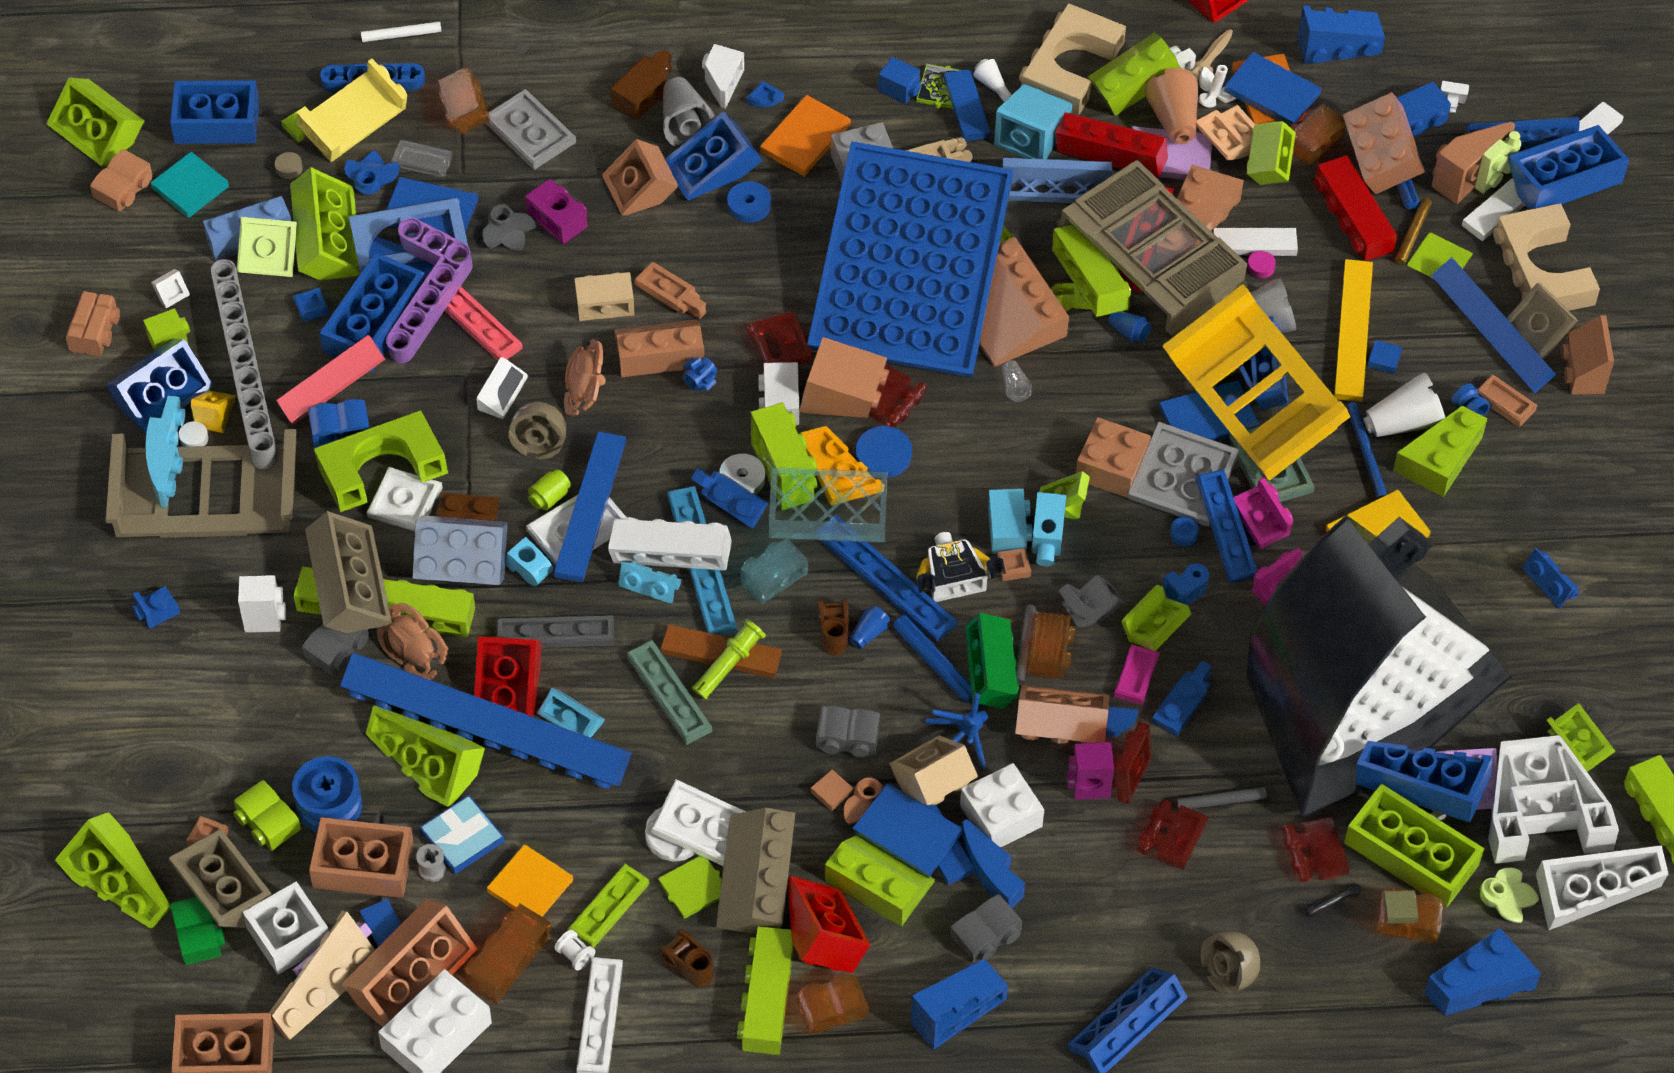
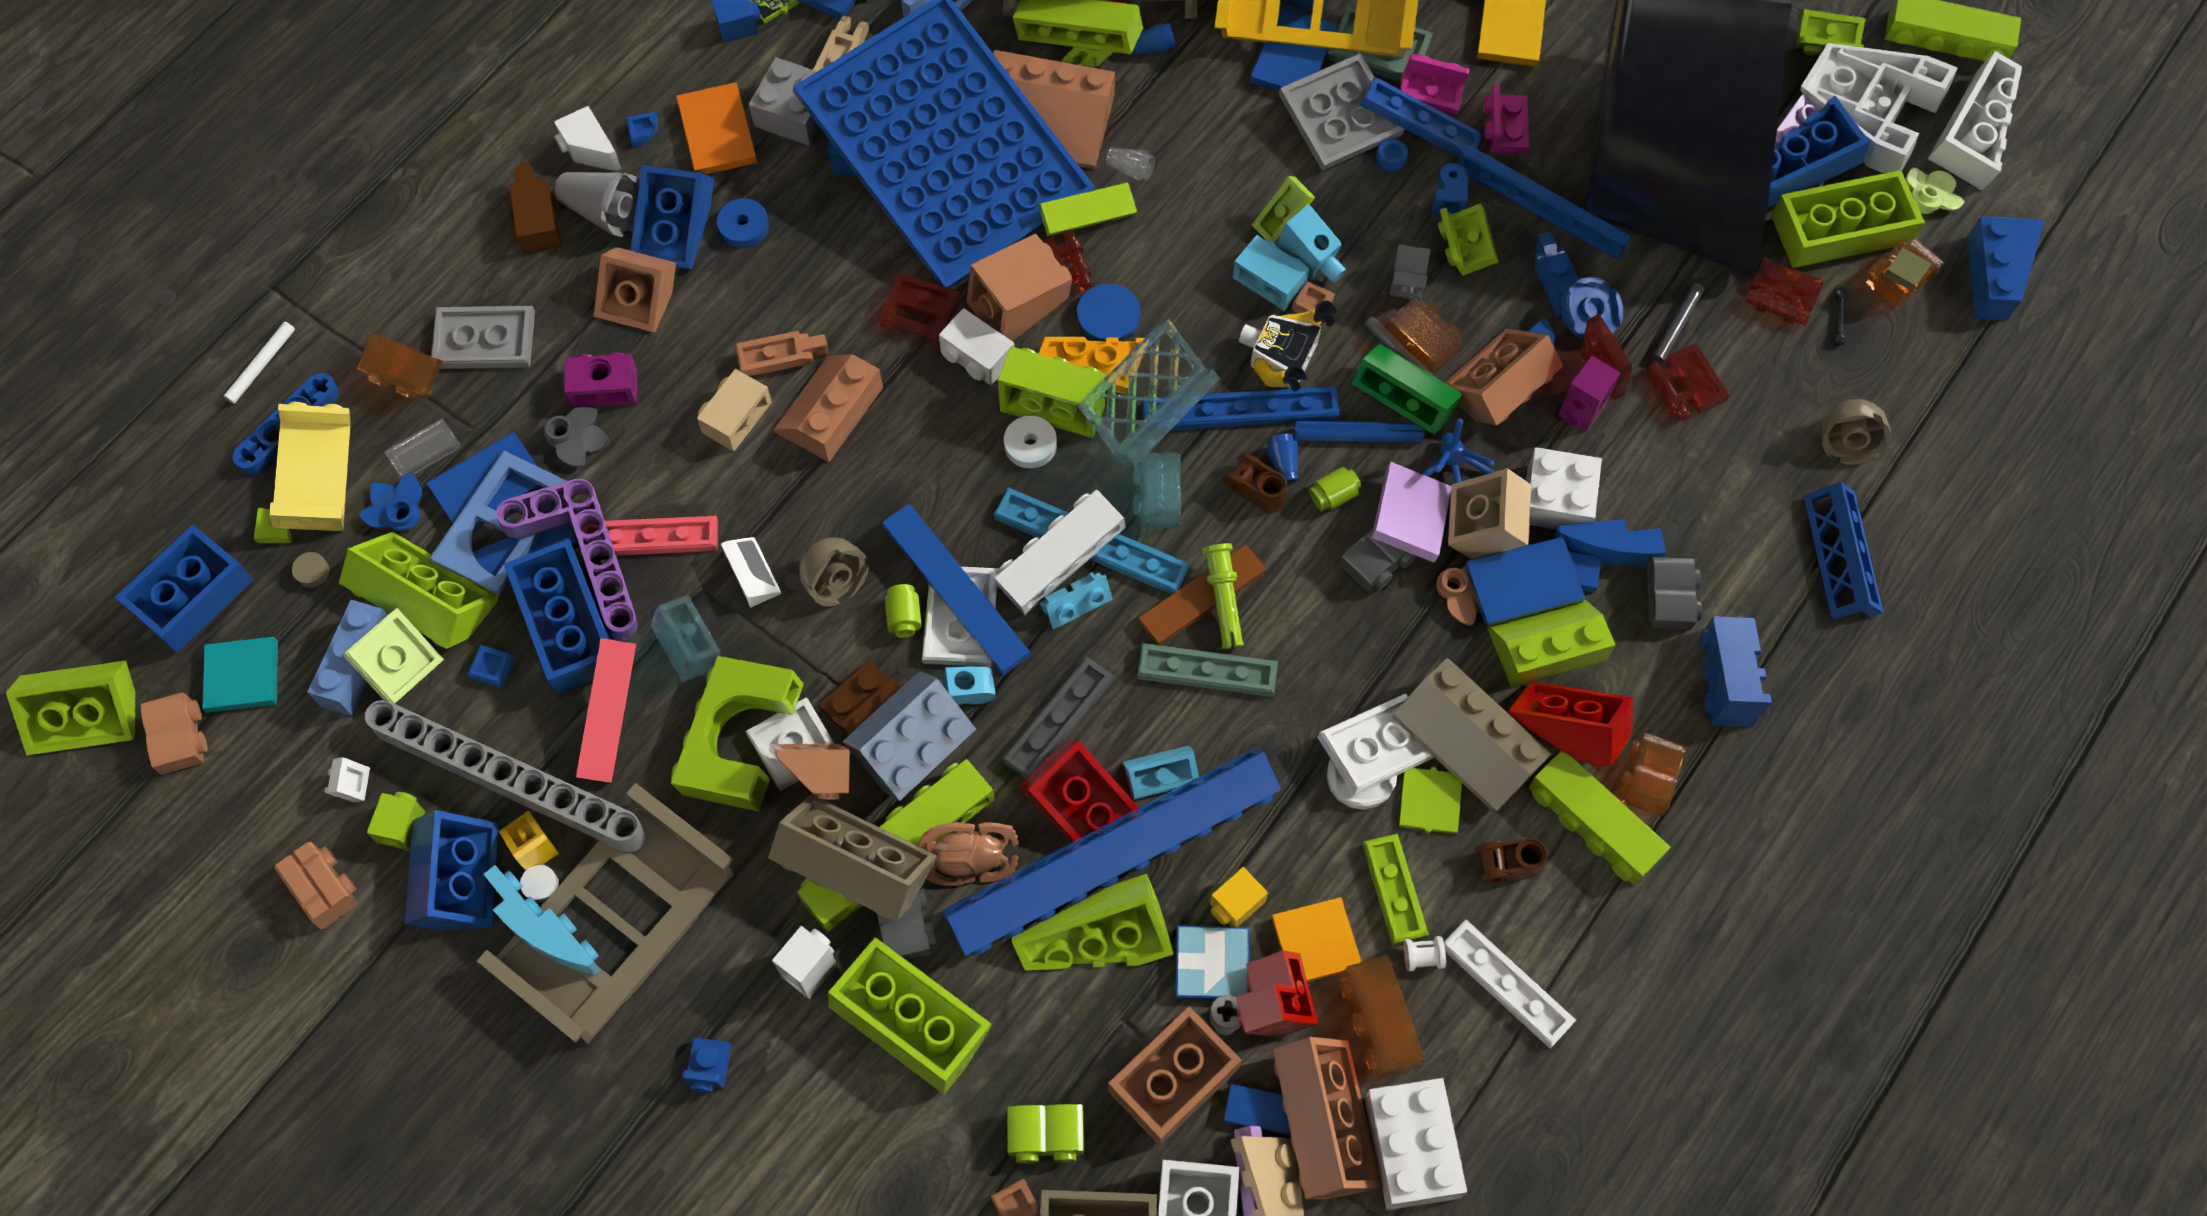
camera: 50 degrees left, 10 degrees up
blue wheel [292,756,363,833] -> none
blue brick [308,399,370,448] -> none
nougat shield [564,339,606,416] -> none
blue gear [683,357,717,391] -> none
blue hinge [691,469,768,528] -> none
nougat tile [811,770,853,811] -> none
nougat brick [1076,417,1151,498] -> none
dark pink tile [1114,644,1160,705] -> none
none -> clear light blue brick [650,595,721,682]
none -> nougat slope [769,744,850,800]
none -> lime slope [828,937,992,1095]
none -> lime tile [1038,182,1137,237]
none -> yellow brick [1210,867,1268,927]
none -> red brick [1236,950,1318,1037]
none -> lime brick [1309,466,1361,512]
none -> lavender tile [1372,462,1451,563]
none -> blue tile [1458,144,1631,260]
none -> blue tile [1561,276,1623,342]

